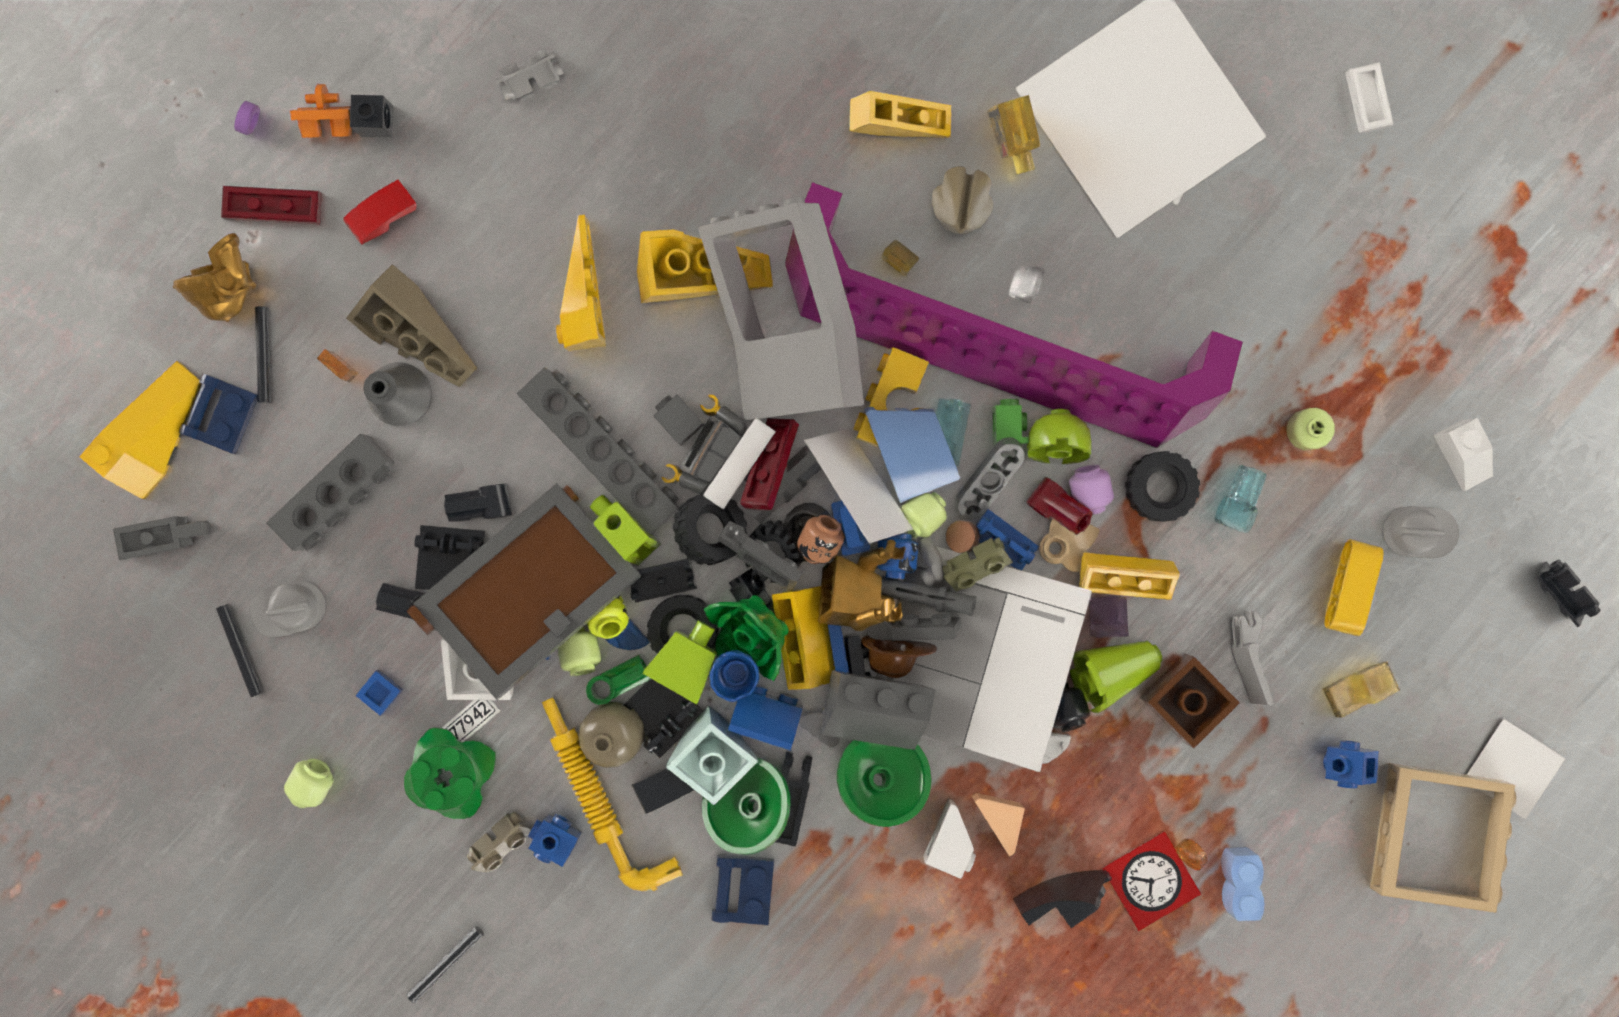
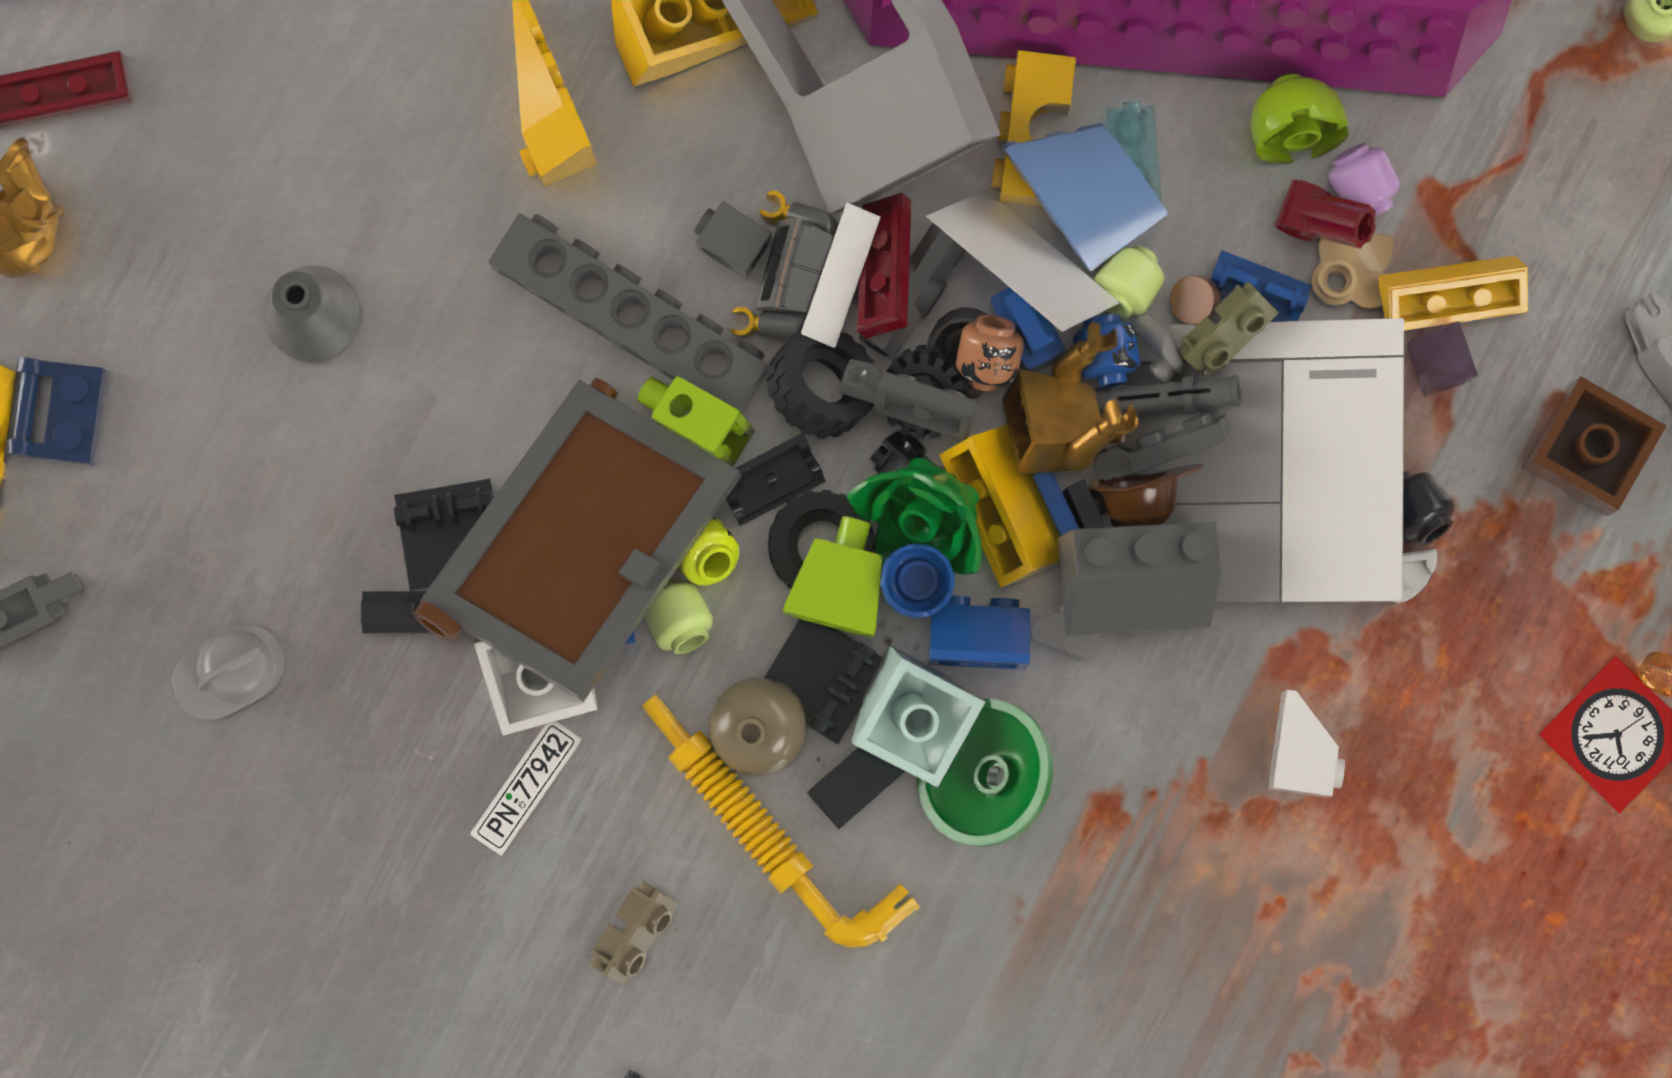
camera: 15 degrees left, 5 degrees down
black bar [216,604,263,698] -> none
black bar [255,306,271,403] -> none
dark grey brick [266,434,395,551] -> none
yellowish green head [284,758,334,808] -> none
clear orange tile [317,349,358,382] -> none
red slope [343,179,417,245] -> none
dark tan wedge [346,264,477,387] -> none
blue tile [355,670,403,716] -> none
green brick [404,728,496,819] -> none
black piece [444,483,512,522] -> none
blue brick [528,814,582,867] -> none
green piece [586,654,651,705] -> none
blue tile [605,618,650,650] -> none
dark blue plate [711,854,774,925] -> none
black hinge [775,751,813,847] -> none
green dish [837,740,932,827] -> none
dark grey beam [956,437,1025,520] -> none
light nougat slope [972,793,1025,857] -> none
bright green brick [992,399,1029,446] -> none
black slope [1013,870,1111,928] -> none
lime cone [1069,641,1163,713] -> none
black tyre [1125,451,1201,522] -> none
clear light blue piece [1215,465,1267,534] -> none

